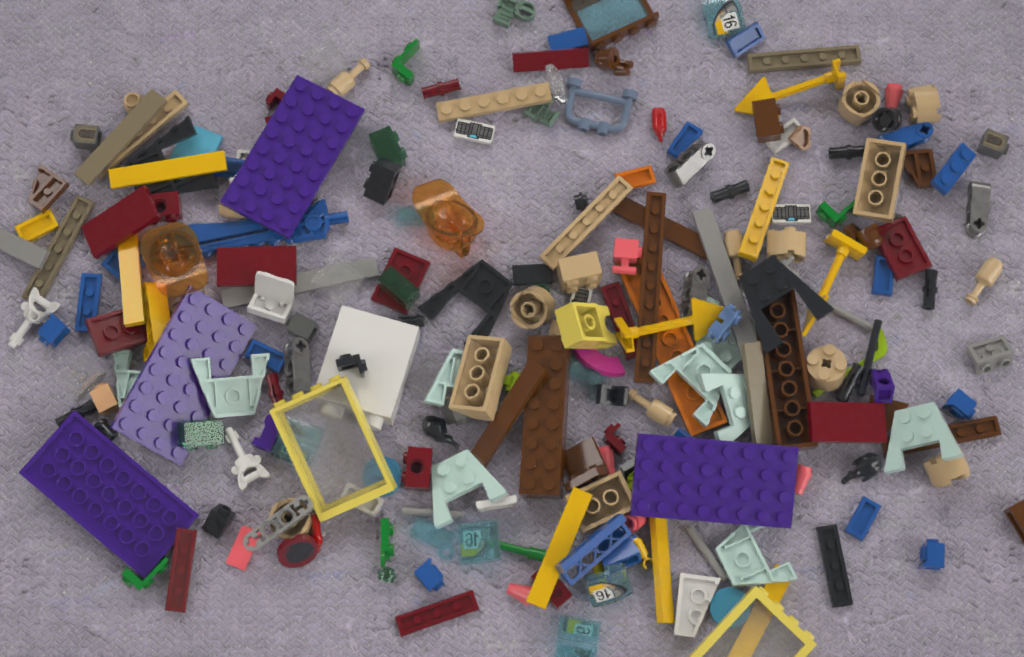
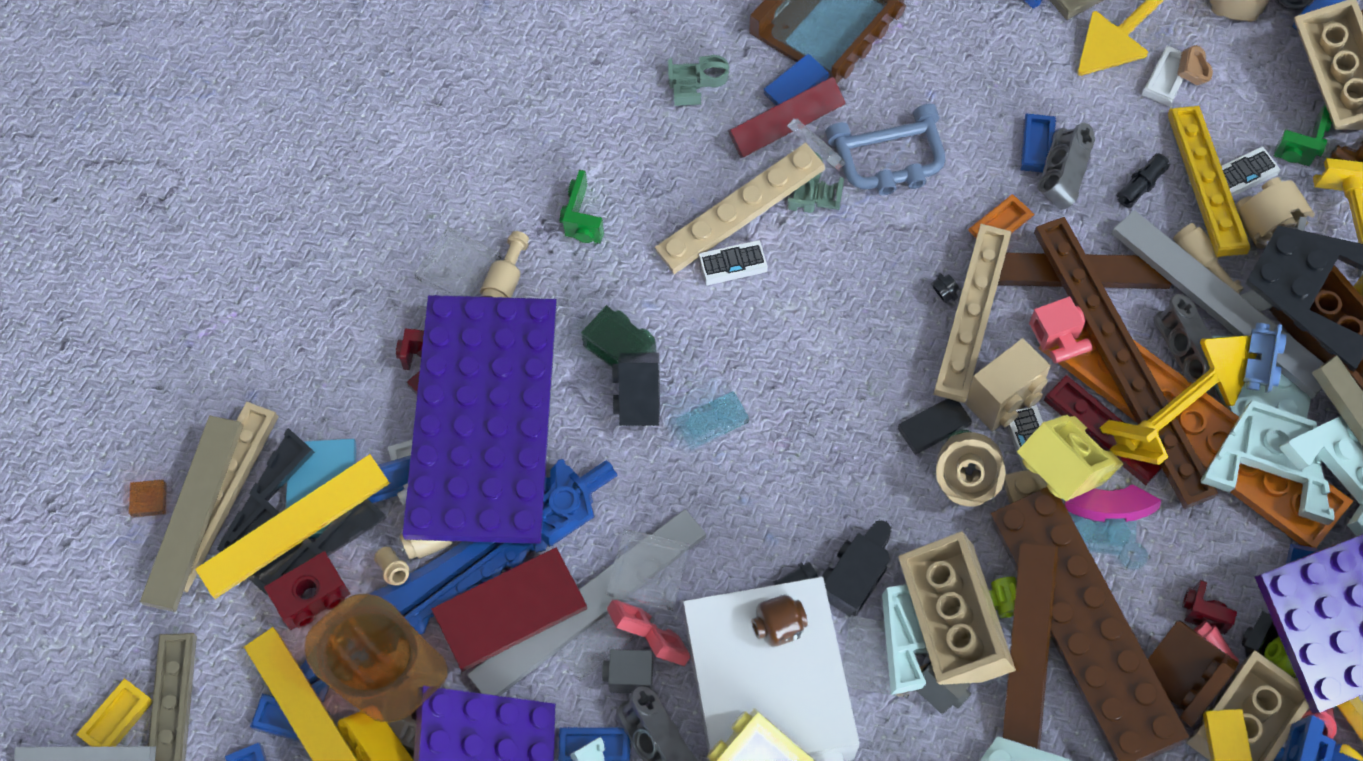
camera: 20 degrees left, 10 degrees down
wing [27,163,70,214] -> none
brick [70,124,102,150] -> none
dark red tile [81,185,161,259] -> none
tan piece [123,92,143,113] -> none
white bracket [247,271,295,324] -> none
black bracket [335,354,368,378] -> none
dark red tile [371,247,431,316] -> none
clear green brick [377,265,421,311] -> none
clear orange piece [412,179,485,258] -> none
black wing [417,259,513,346] -> none
dark red pin [421,78,461,99] -> none
black piece [422,416,459,449] -> none
reddish brown piece [594,47,634,76] -> none
black bracket [596,384,629,407] -> none
tan piece [628,388,677,428] -> none
red piece [651,107,667,142] -> none
reddish brown brick [752,98,784,144] -> none
black pin [828,145,865,160] -> none
none -> clear orange tile [129,479,167,518]
none -> tan pin [374,547,409,586]
none -> coral tile [607,599,691,666]
none -> reddish brown head [751,595,808,647]
none -> black hinge [821,519,892,619]

